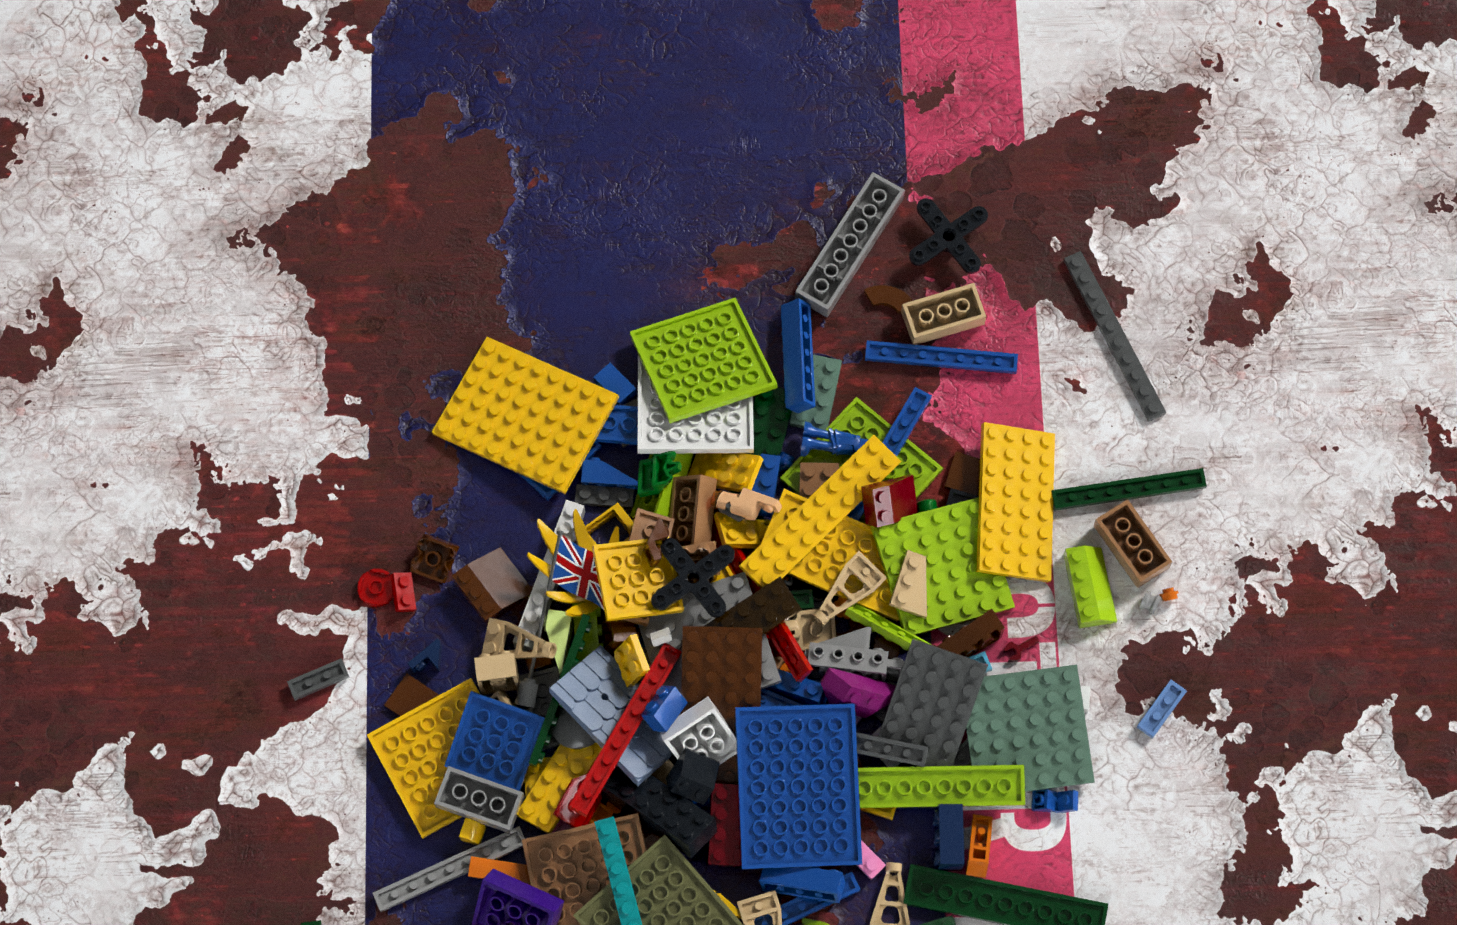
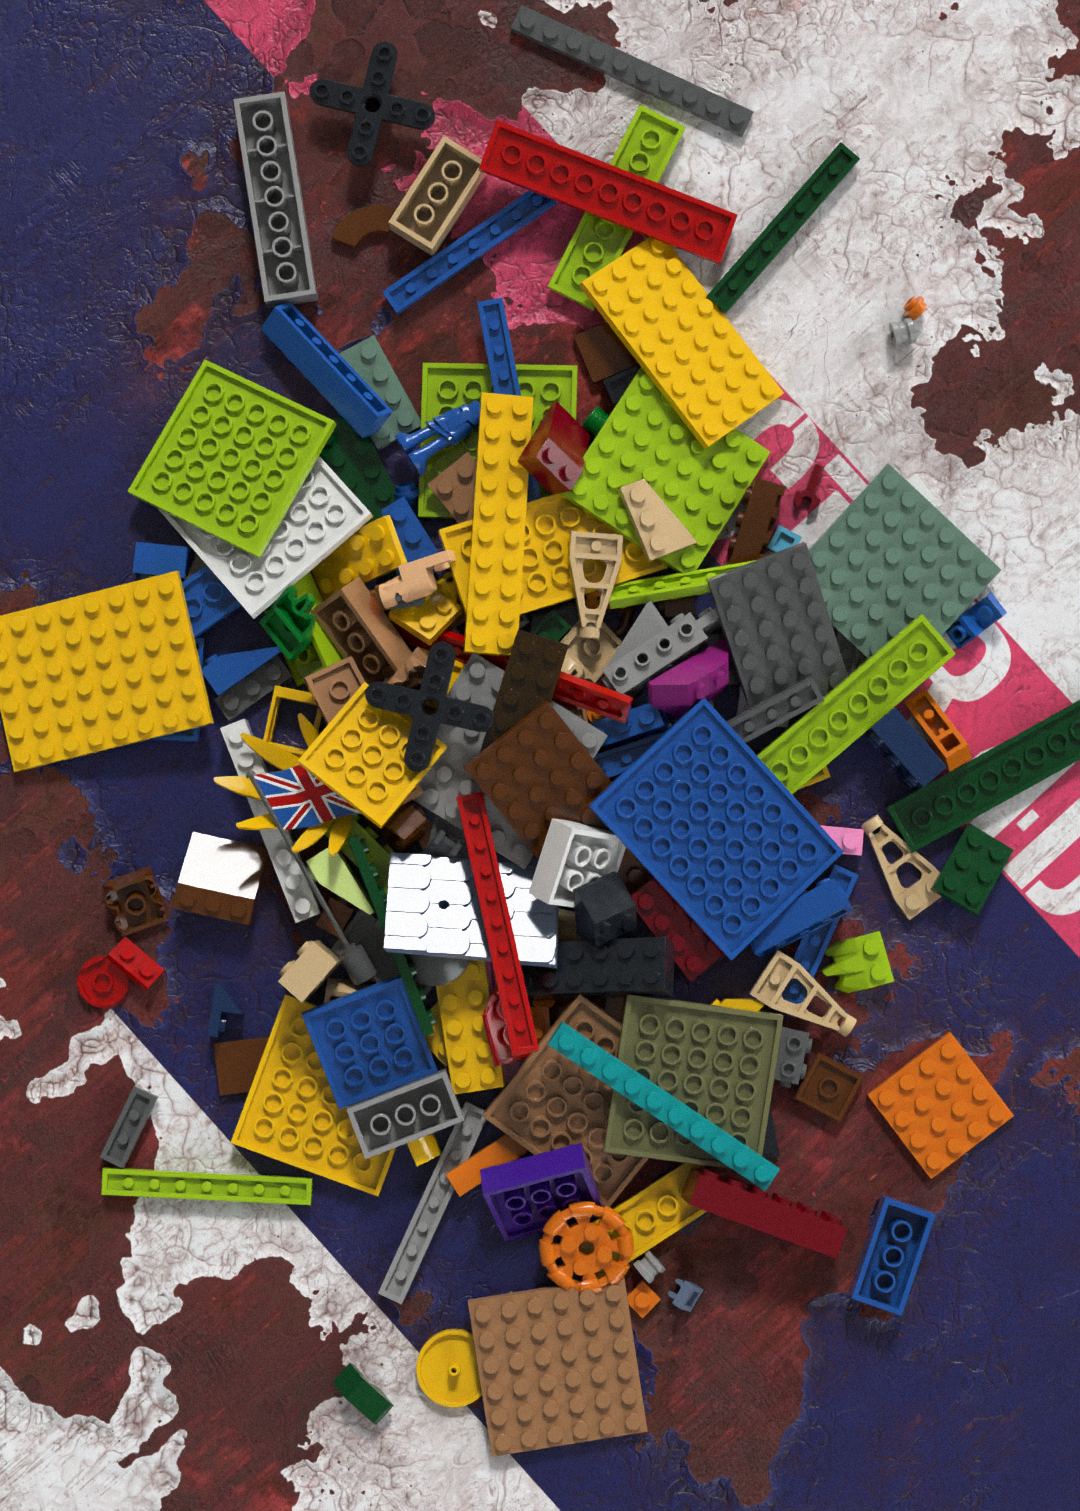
camera: 40 degrees left, 15 degrees up
tan plate [481,618,557,659] -> none
yellow plate [614,634,650,687] -> none
blue brick [641,686,688,732] -> none
reddish brown slope [643,519,669,567] -> none
white tile [650,627,672,647] -> none
lime slope [1063,545,1117,629] -> none
medium nougat brick [1093,499,1172,588] -> none
medium blue plate [1137,680,1187,739] -> none
none -> lime plate [101,1167,313,1205]
none -> red plate [478,120,738,265]
none -> lime plate [548,105,686,311]

